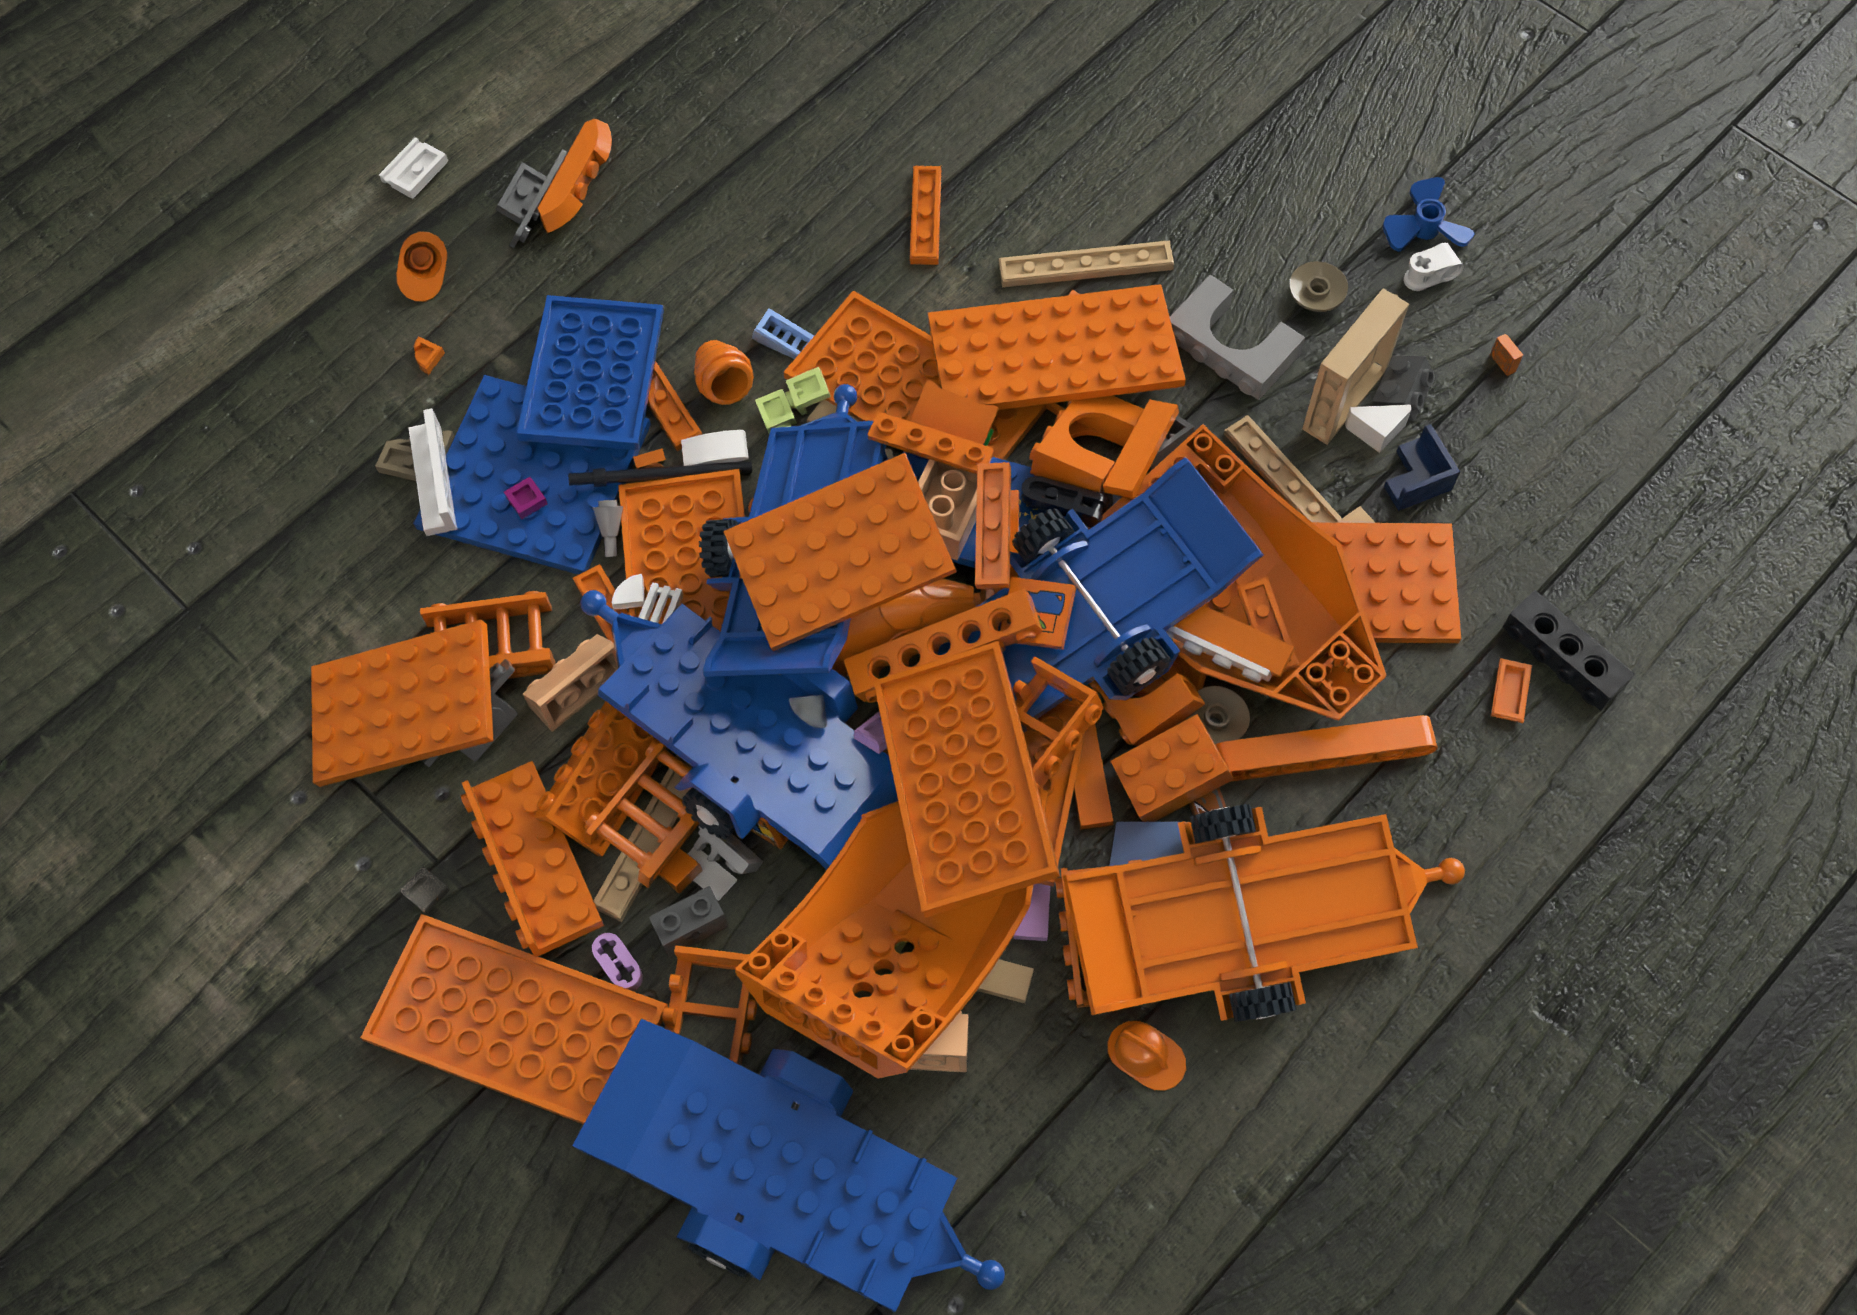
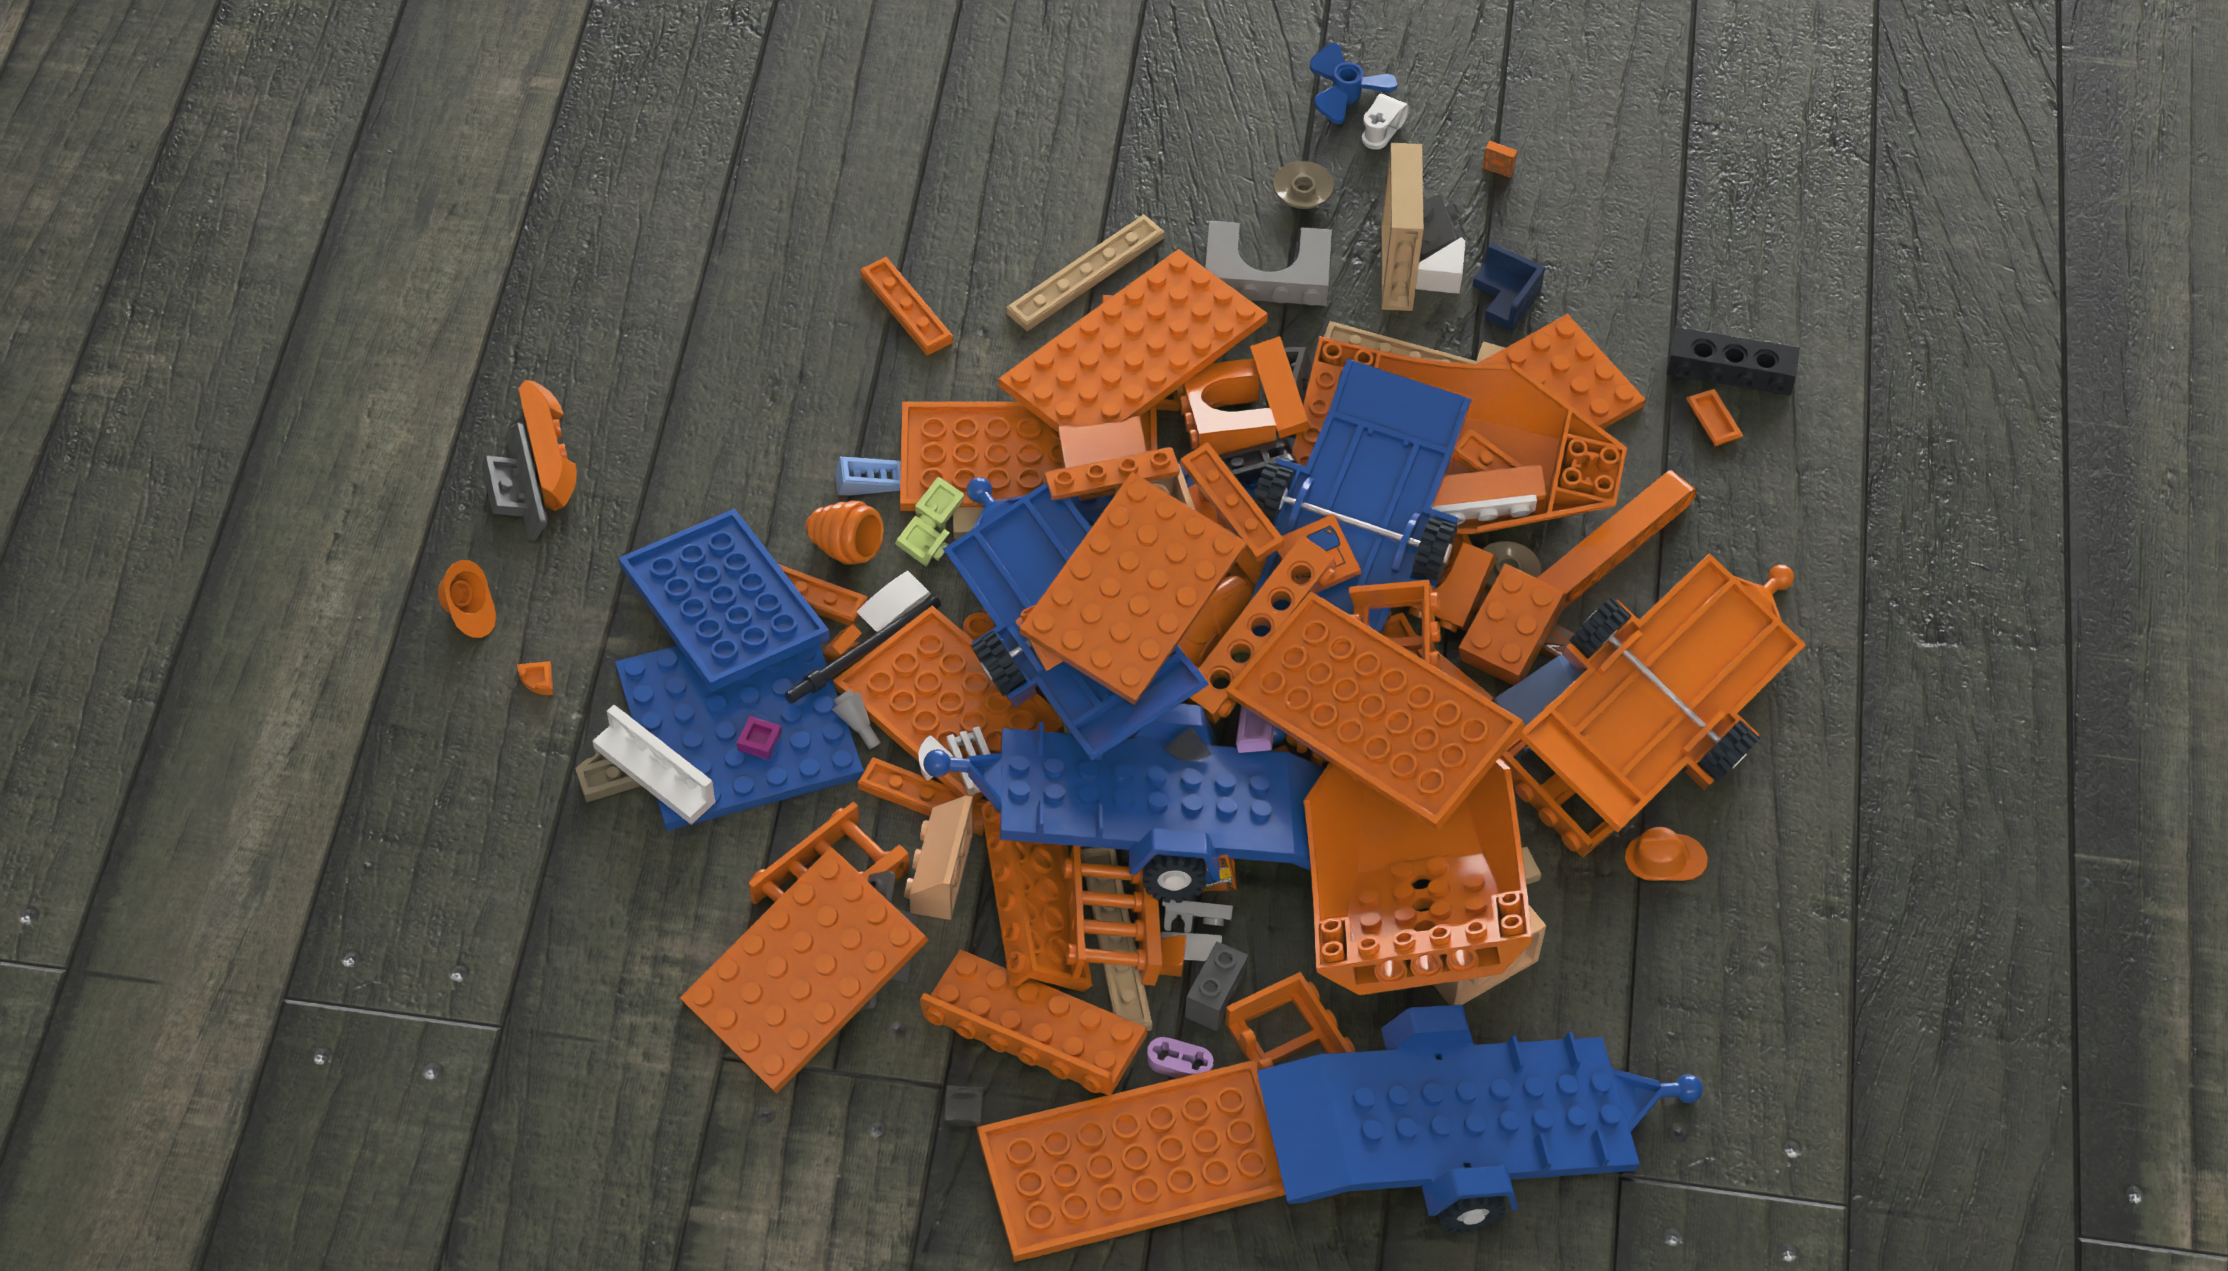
camera: 40 degrees left, 10 degrees down
white plate [379,137,448,199] -> none

